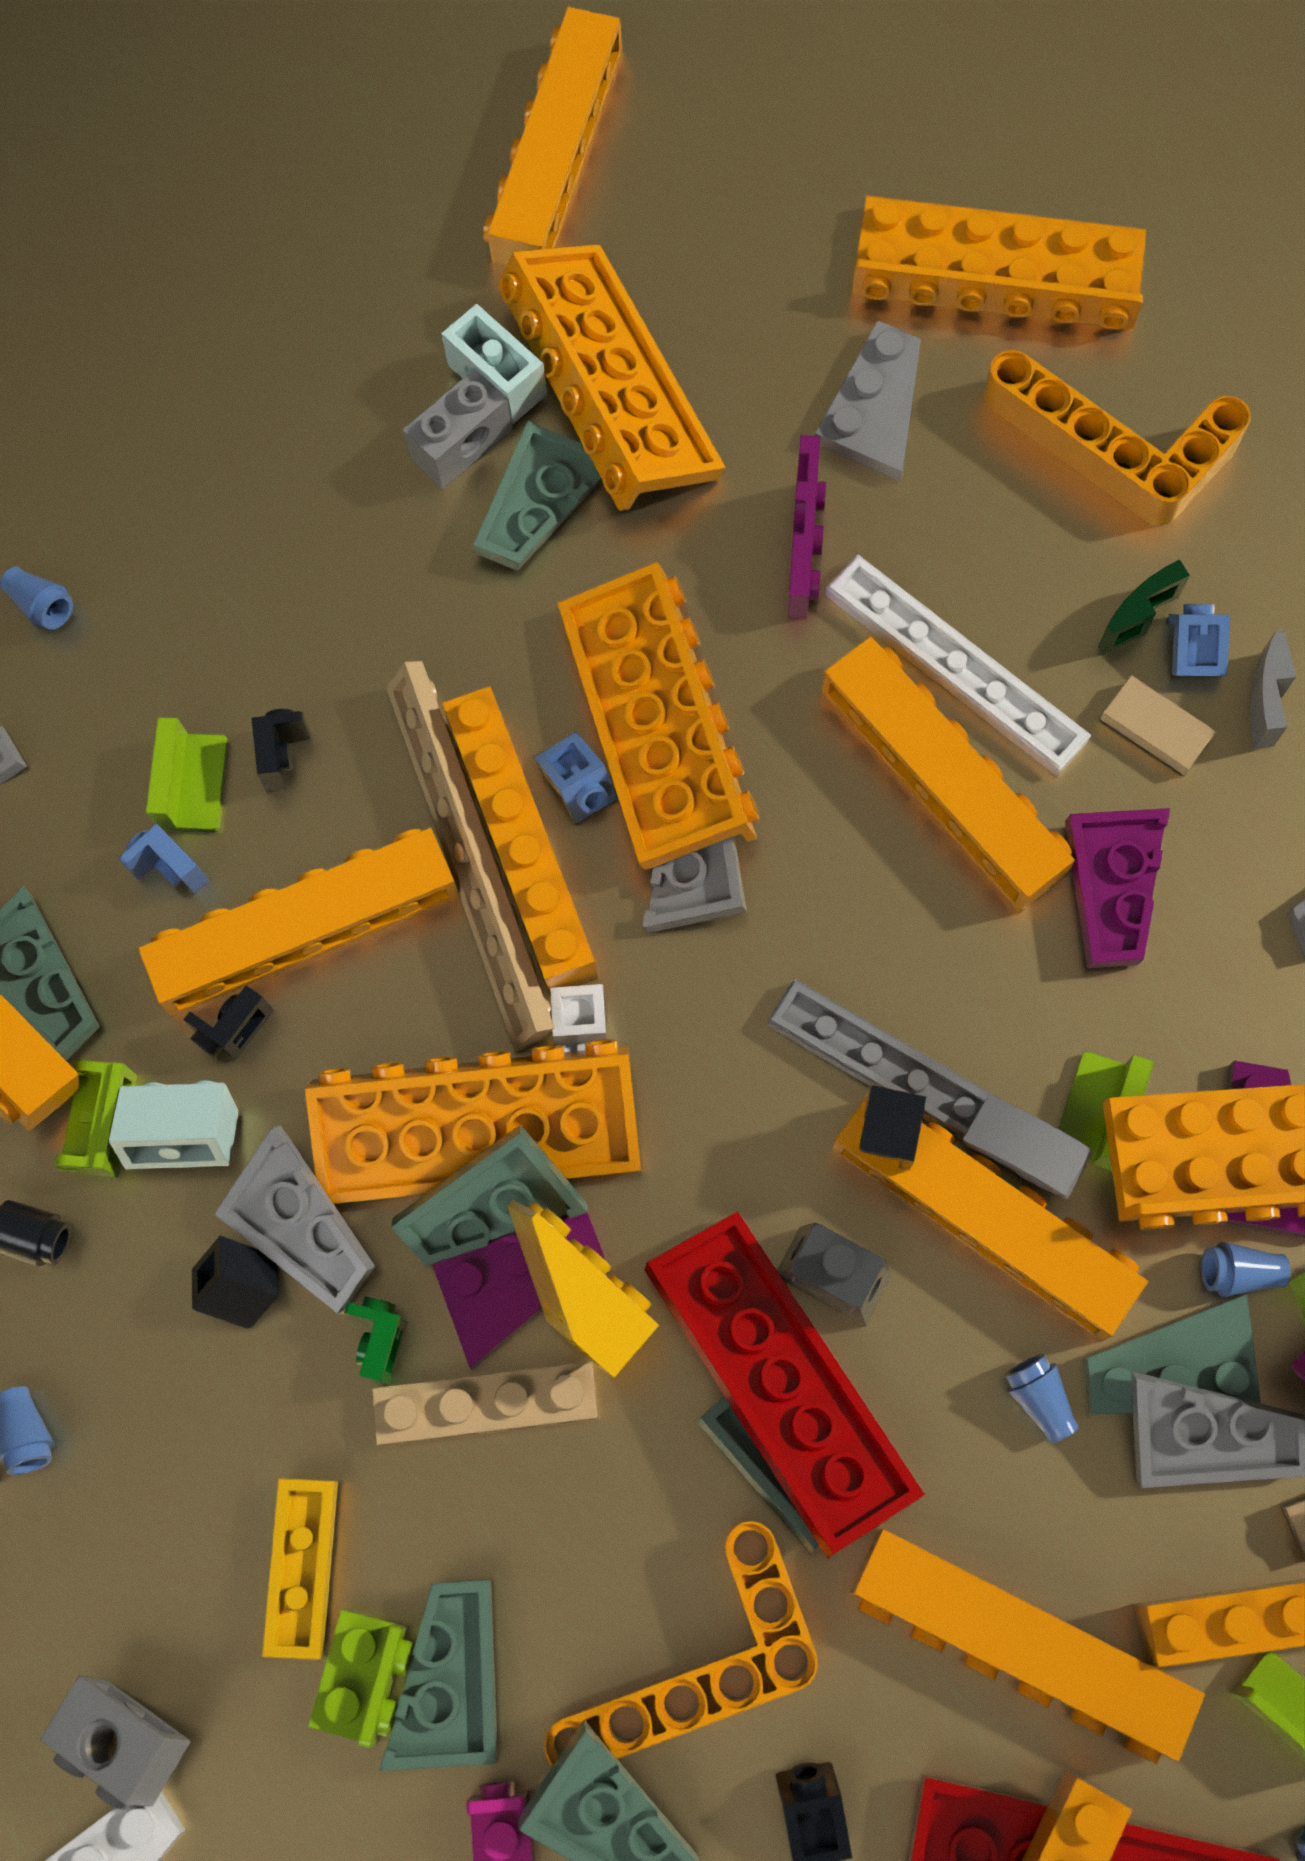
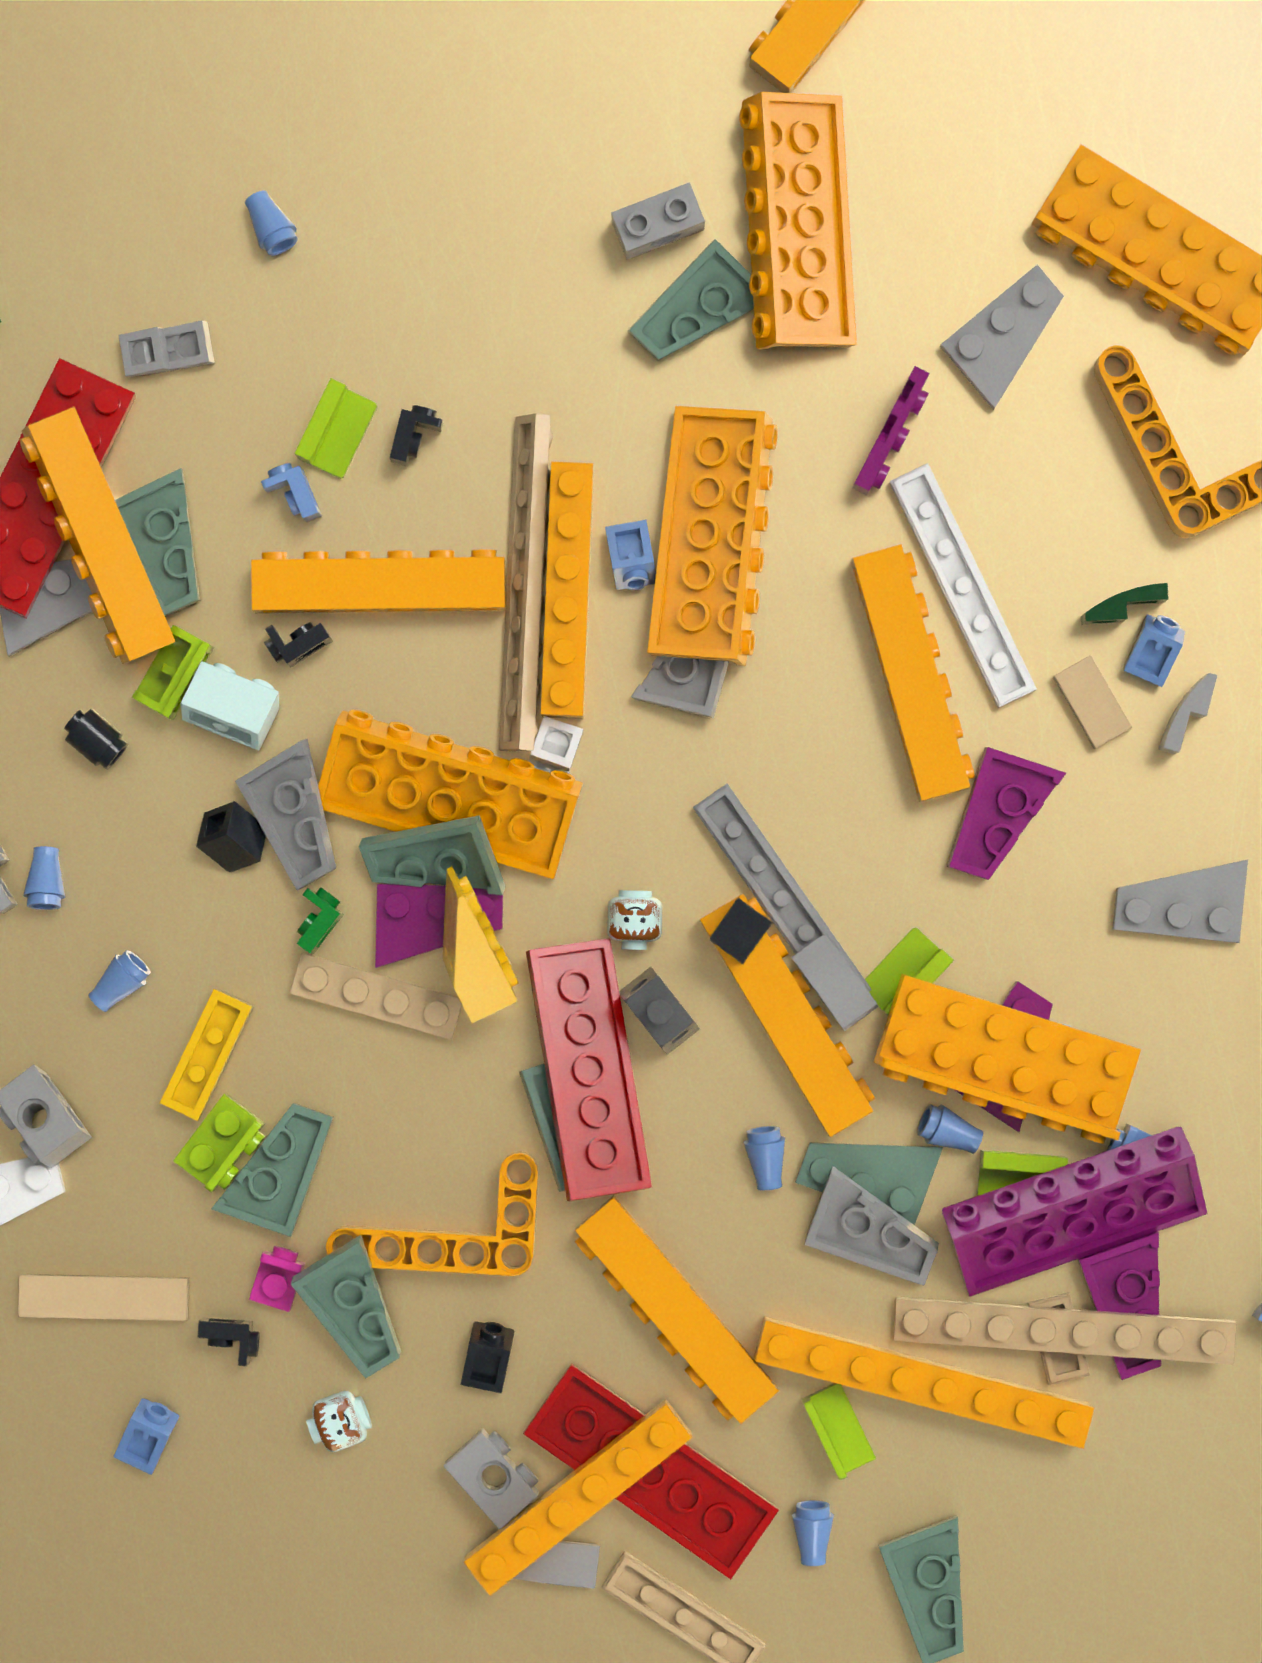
camera: 20 degrees right, 15 degrees up
light aqua brick [441,303,547,424] -> none
none -> medium blue cone [88,950,150,1012]
none -> light aqua head [607,890,662,950]

